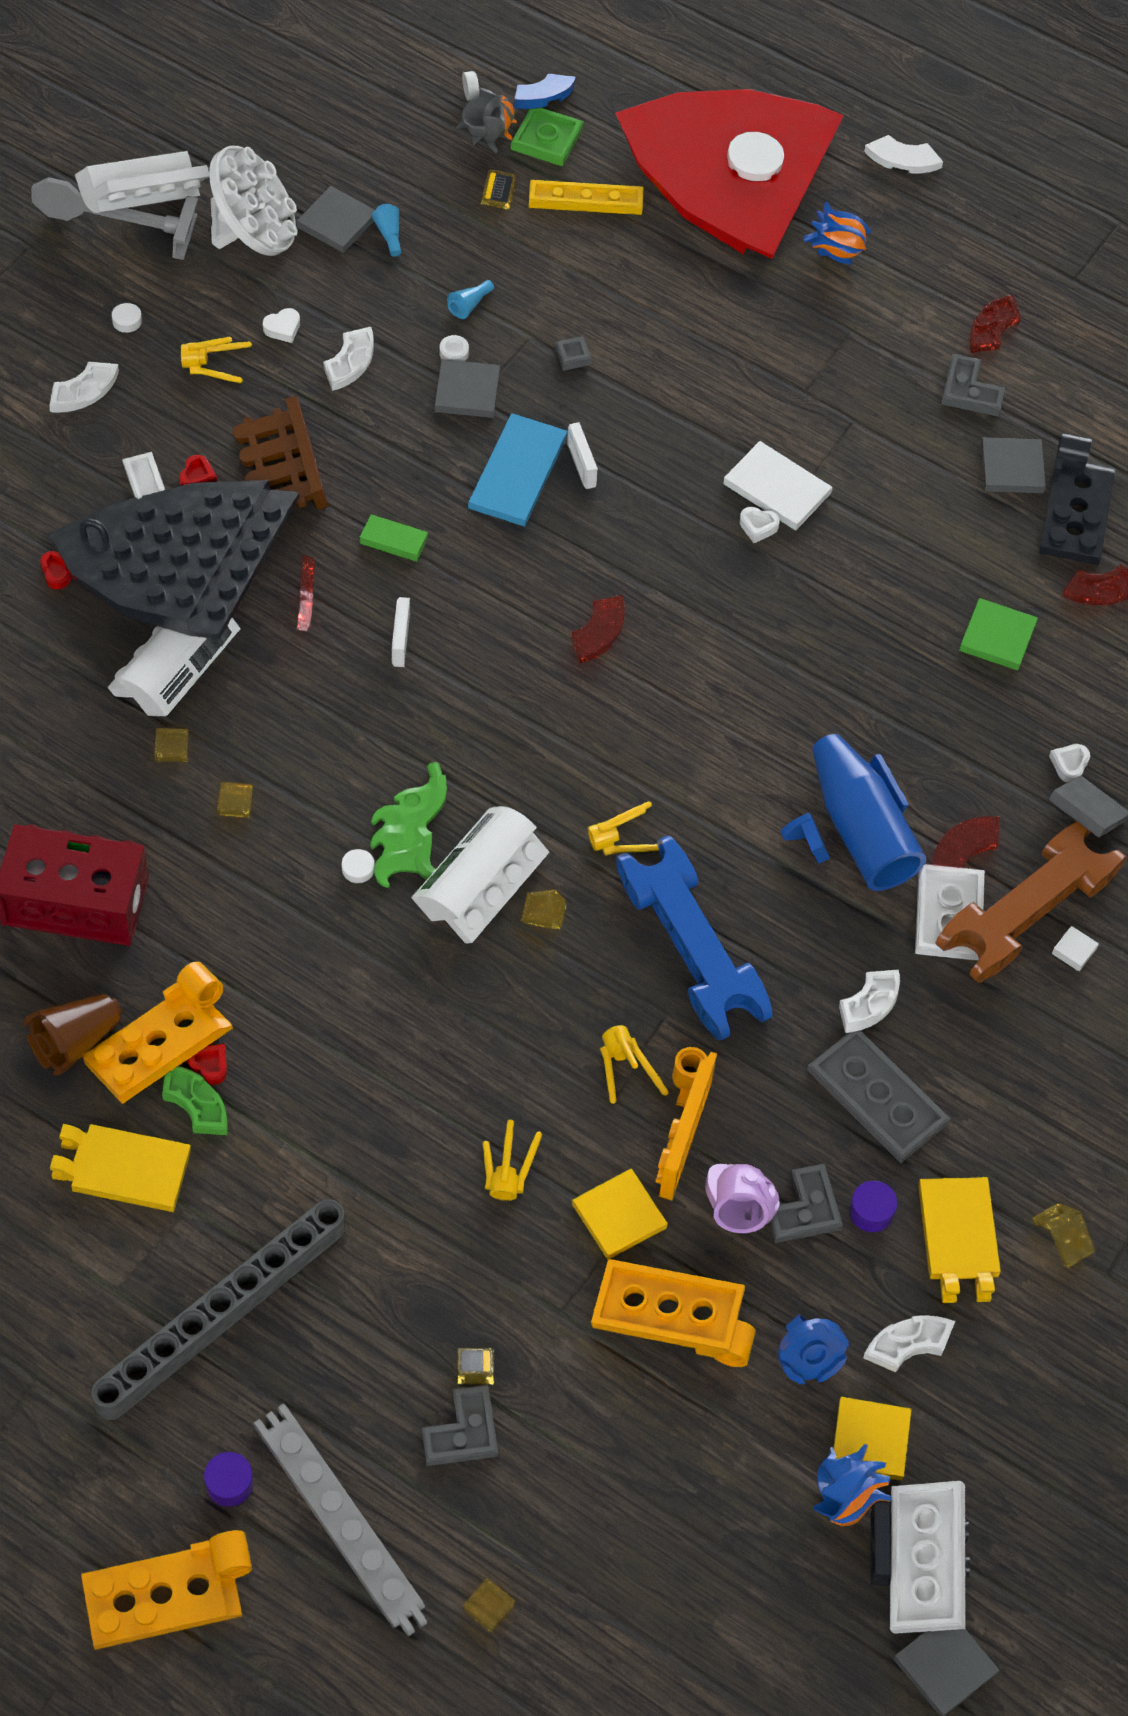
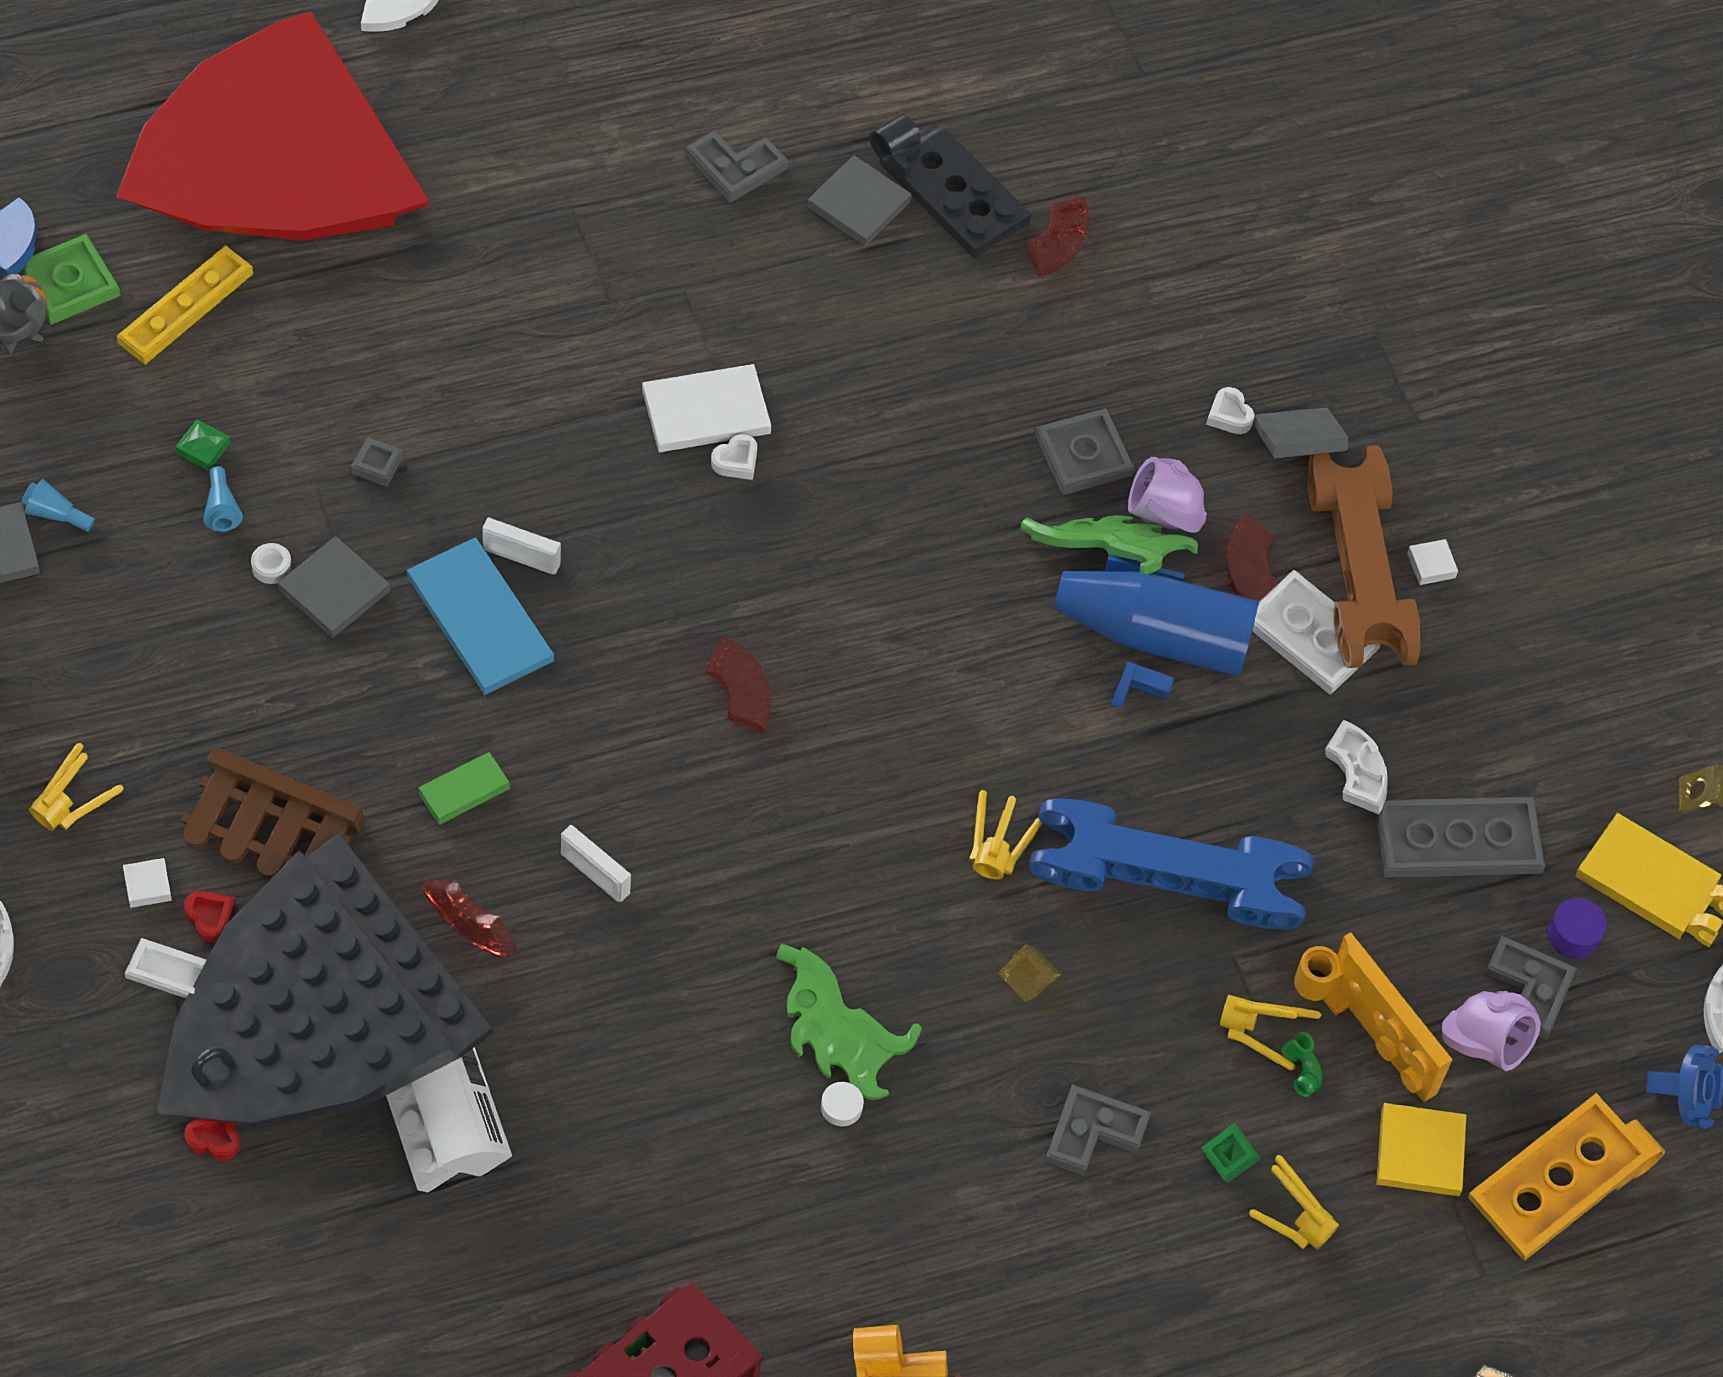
camera: 55 degrees left, 0 degrees up
clear yellow tile [154,728,189,762] -> none
clear yellow tile [217,782,254,818] -> none
white tile [263,308,300,343] -> none
white tile [323,327,374,391] -> none
white brick [411,806,549,943] -> none
slope [481,169,516,210] -> none
white tile [727,132,784,181] -> none
blue hair [803,201,871,265] -> none
bright green tile [959,598,1038,671] -> none
clear red tile [969,295,1021,353] -> none
none -> white tile [123,858,172,908]
none -> green tile [175,420,230,471]
none -> bright green piece [1021,515,1198,574]
none -> dark grey tile [1035,408,1135,495]
none -> dark grey tile [1045,1084,1151,1176]
none -> lavender helmet [1128,457,1207,533]
none -> green tile [1201,1123,1261,1183]
none -> green arm [1282,1032,1323,1097]

